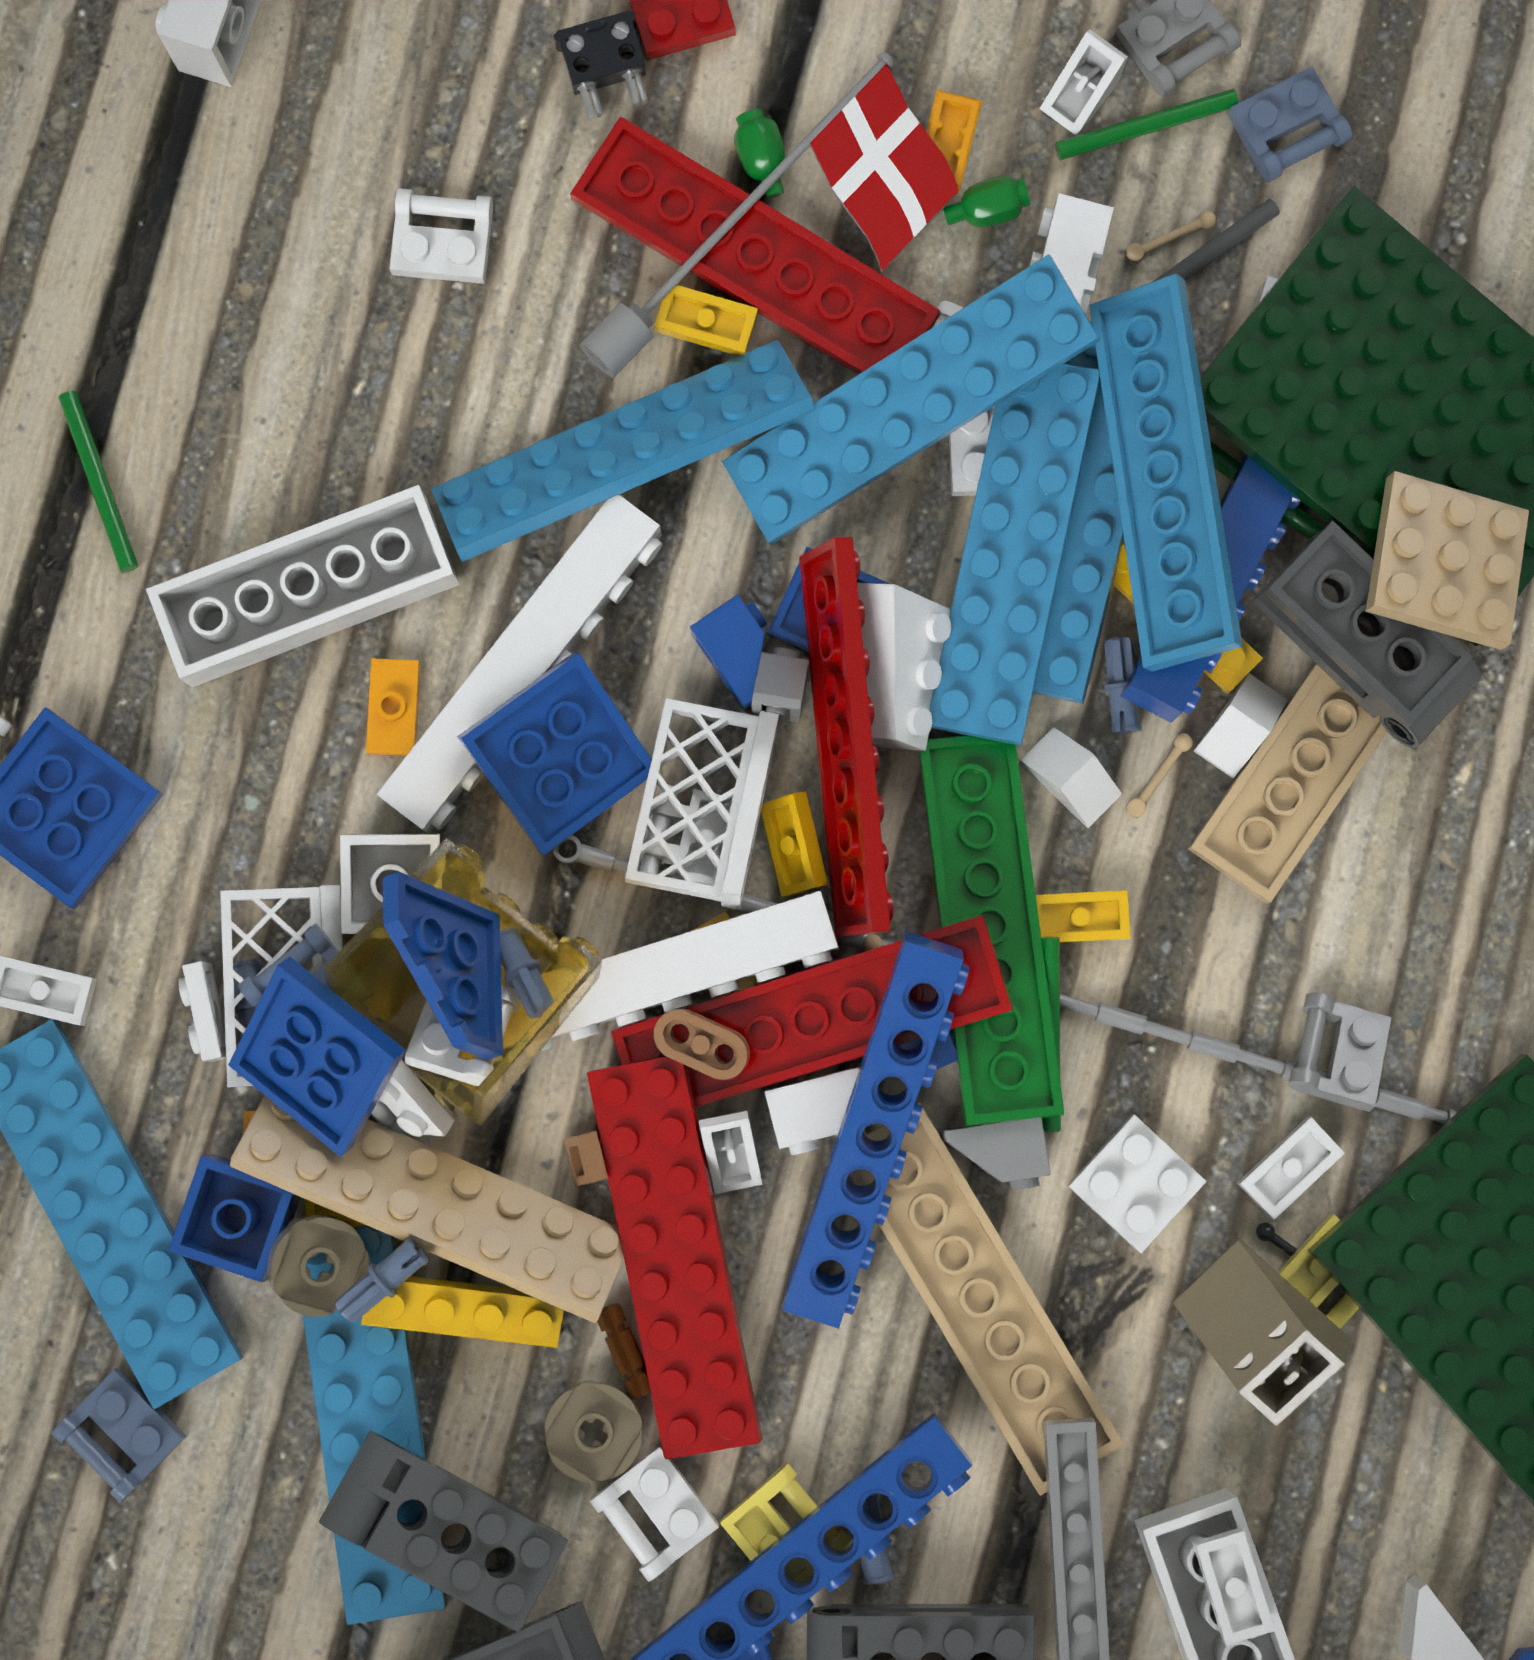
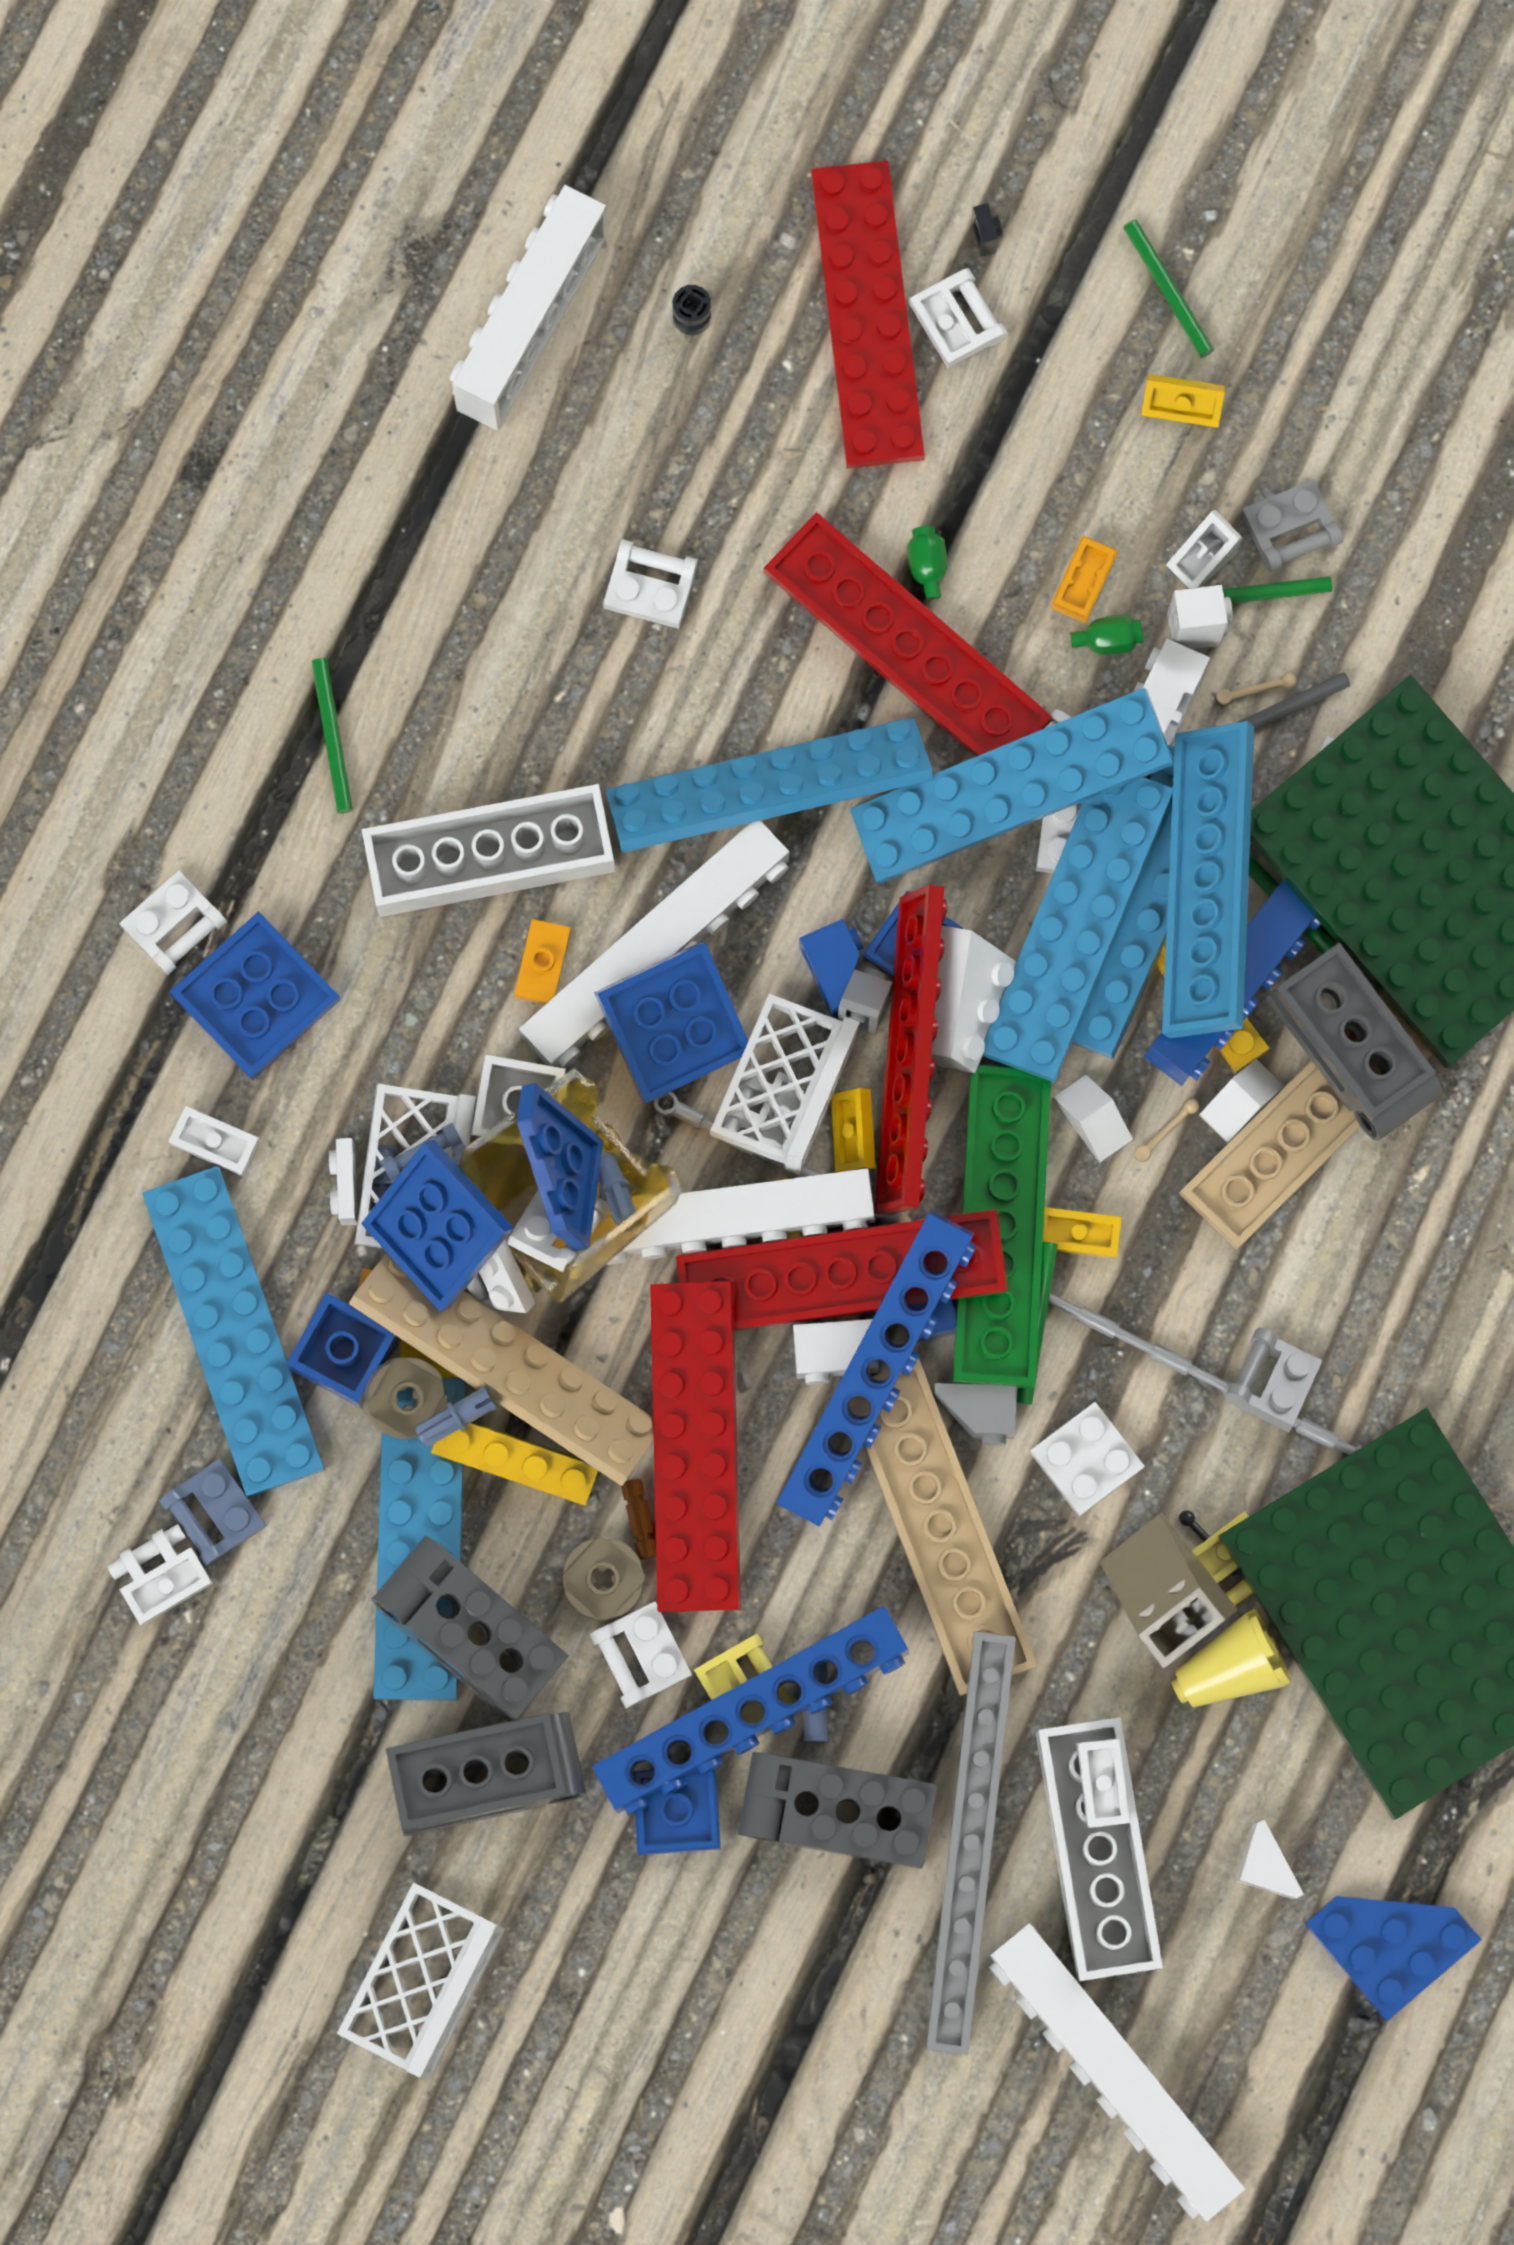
camera: 10 degrees right, 5 degrees down
black piece [554,11,648,119] -> none
medium nougat plate [563,1131,608,1186] -> none
flag [580,52,959,378] -> none
yellow plate [654,285,758,356] -> none
medium nougat plate [654,1008,750,1080] -> none
white slope [699,1110,763,1194] -> none
sand blue axle [1103,637,1142,734] -> none
sand blue plate [1227,66,1353,182] -> none
white plate [1237,1117,1345,1220] -> none
tan plate [1366,471,1529,650] -> none
none -> white plate [107,1524,213,1626]
none -> white brick [1167,585,1233,649]
none -> light yellow cone [1171,1608,1292,1708]

